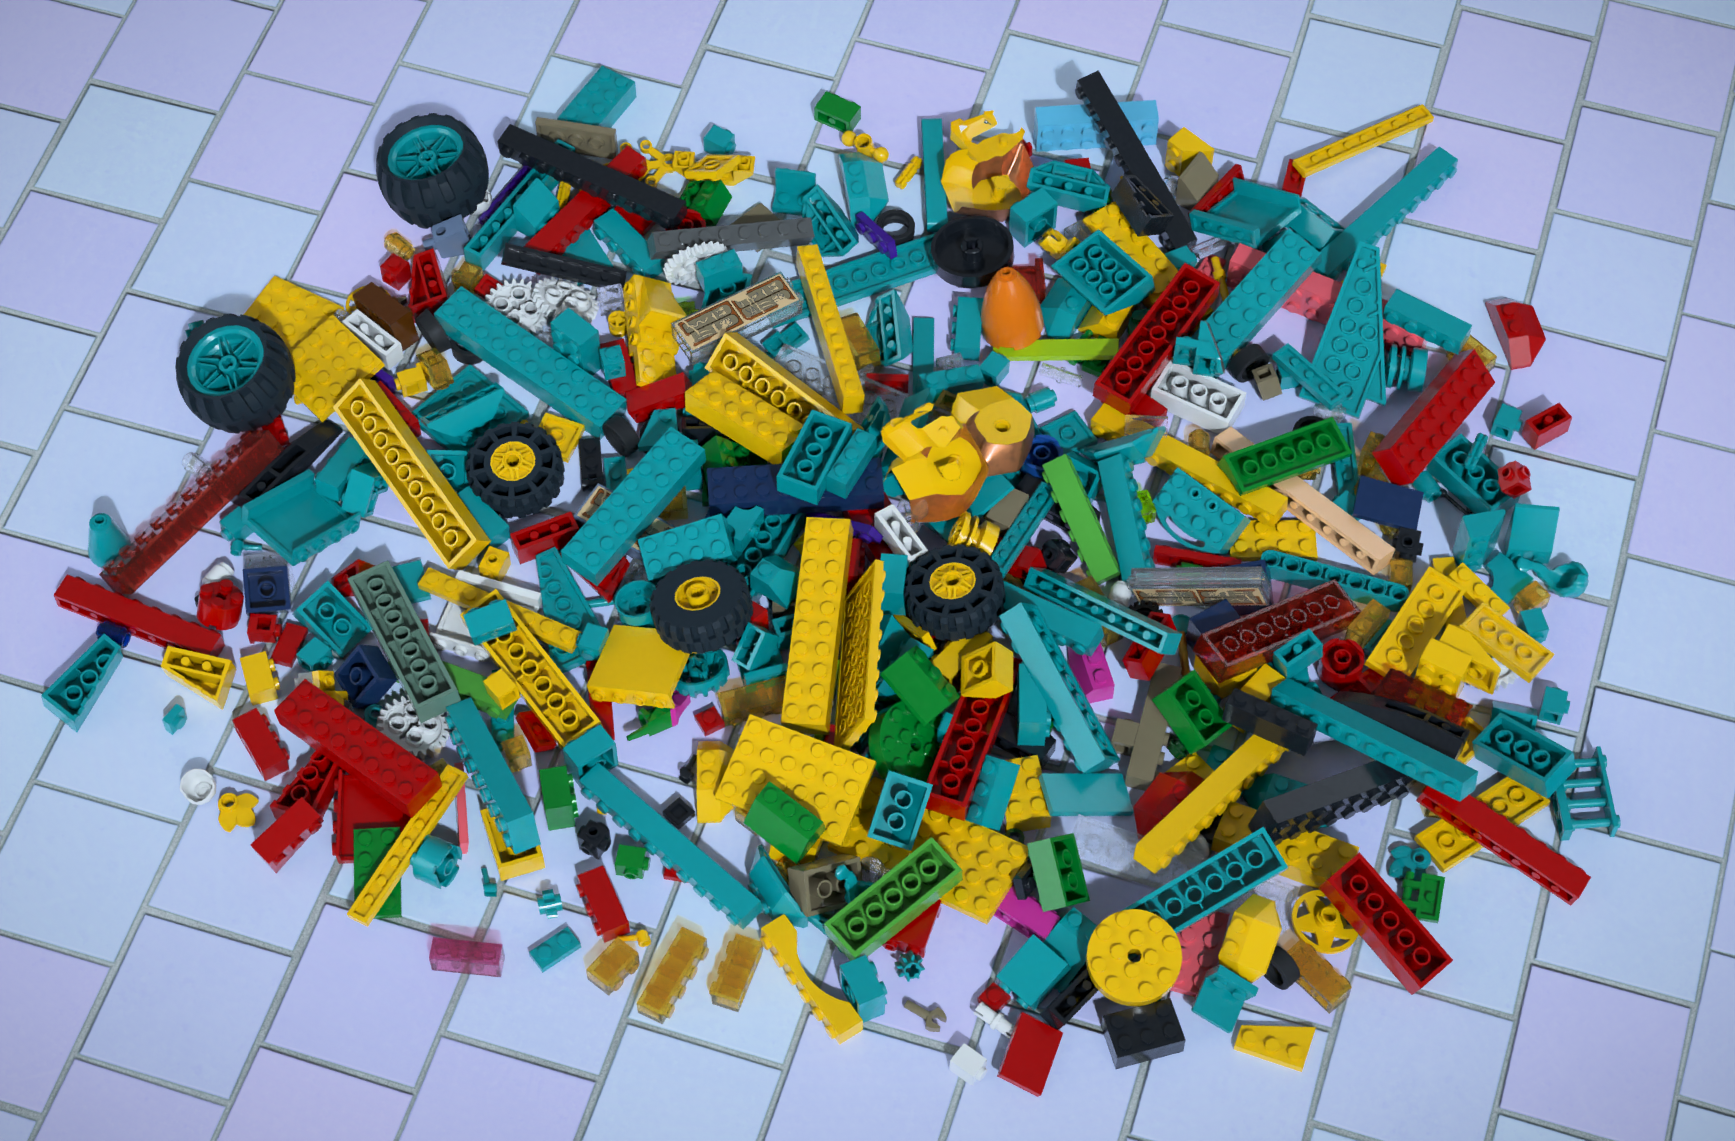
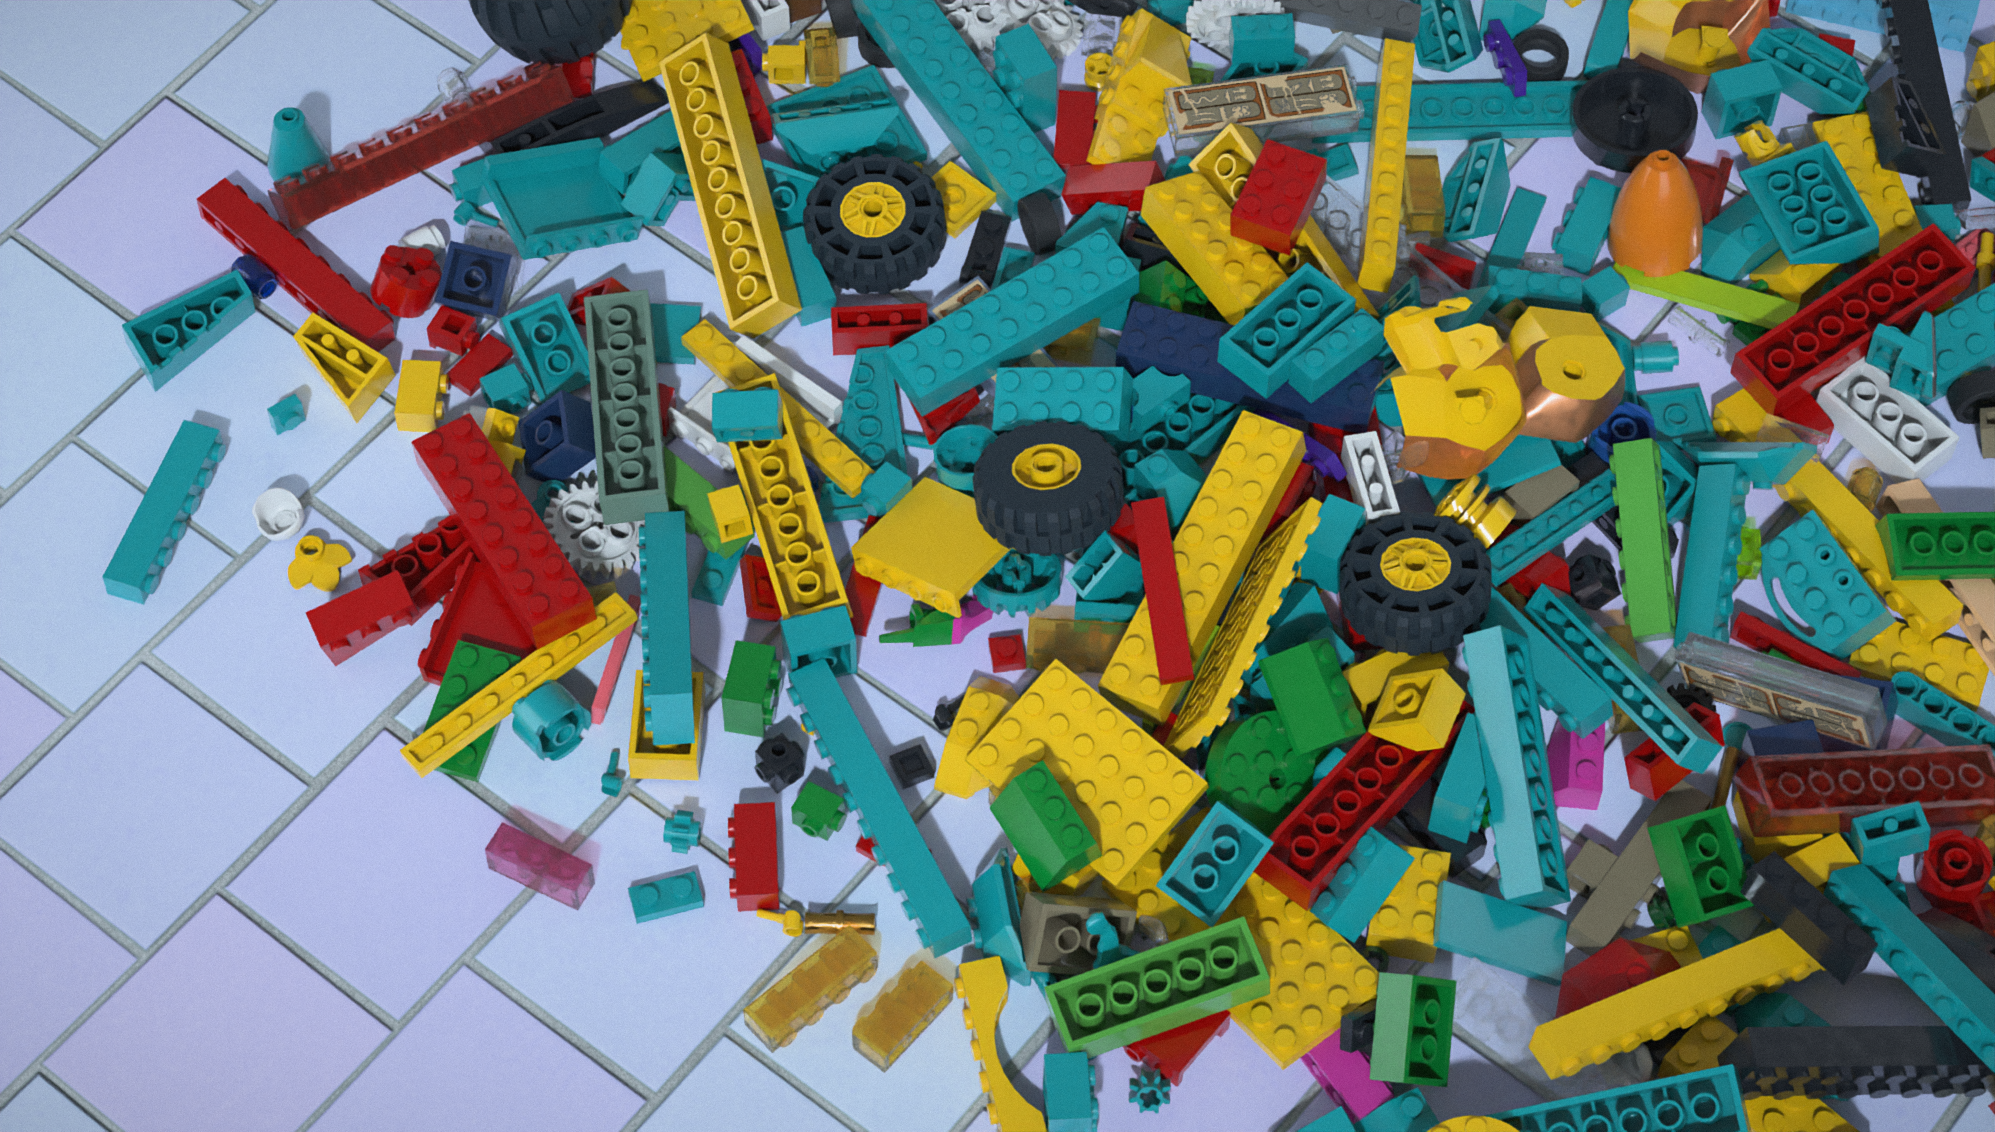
camera: 20 degrees right, 0 degrees up
red brick [232,708,290,781] -> none
yellow brick [478,546,511,582] -> none
clear yellow brick [501,735,532,773] -> none
clear yellow brick [586,937,640,996] -> none
teal brick [599,345,626,381] -> none
yellow tile [893,615,937,651] -> none
white brick [1108,581,1132,607] -> none
none -> teal brick [102,420,226,605]
none -> pearl gold pin [805,910,875,937]
none -> red tile [1131,497,1195,686]
none -> red brick [1230,139,1327,256]

